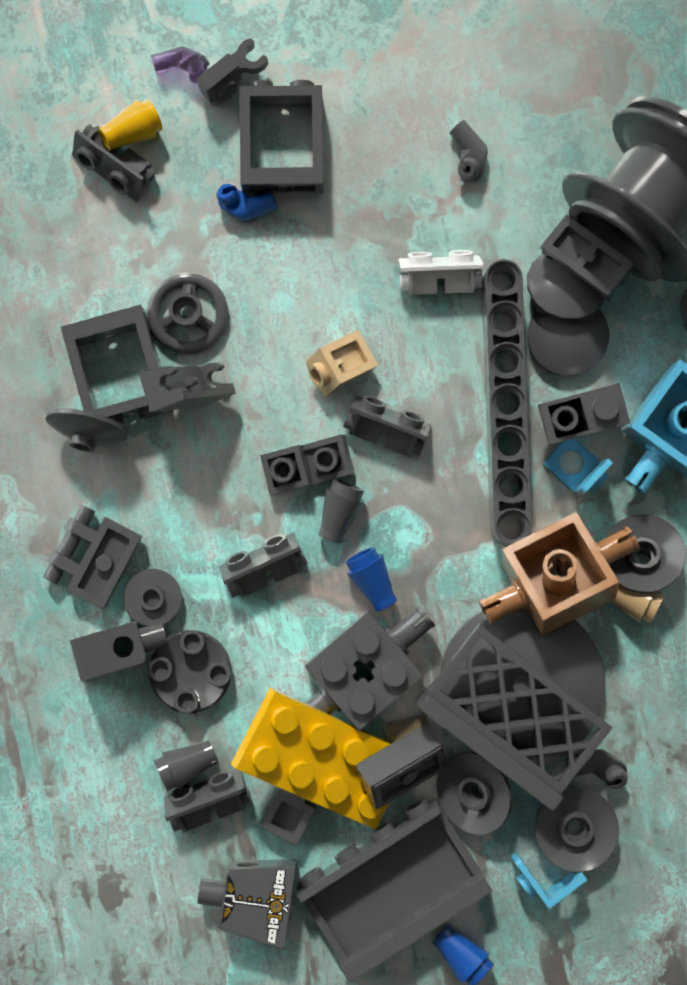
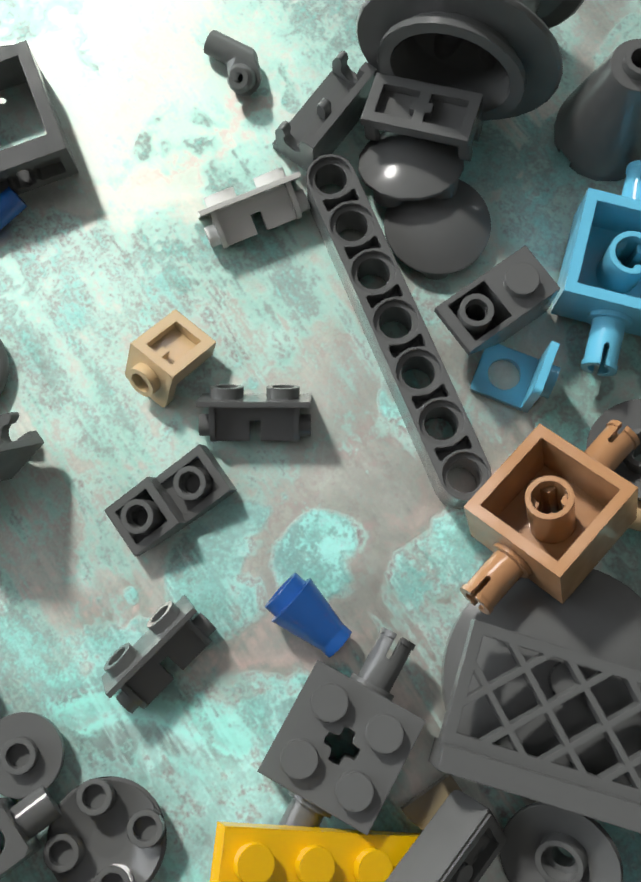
camera: 15 degrees left, 10 degrees down
dark grey cone [318,479,365,543] -> none
none -> dark grey hinge [272,51,377,171]

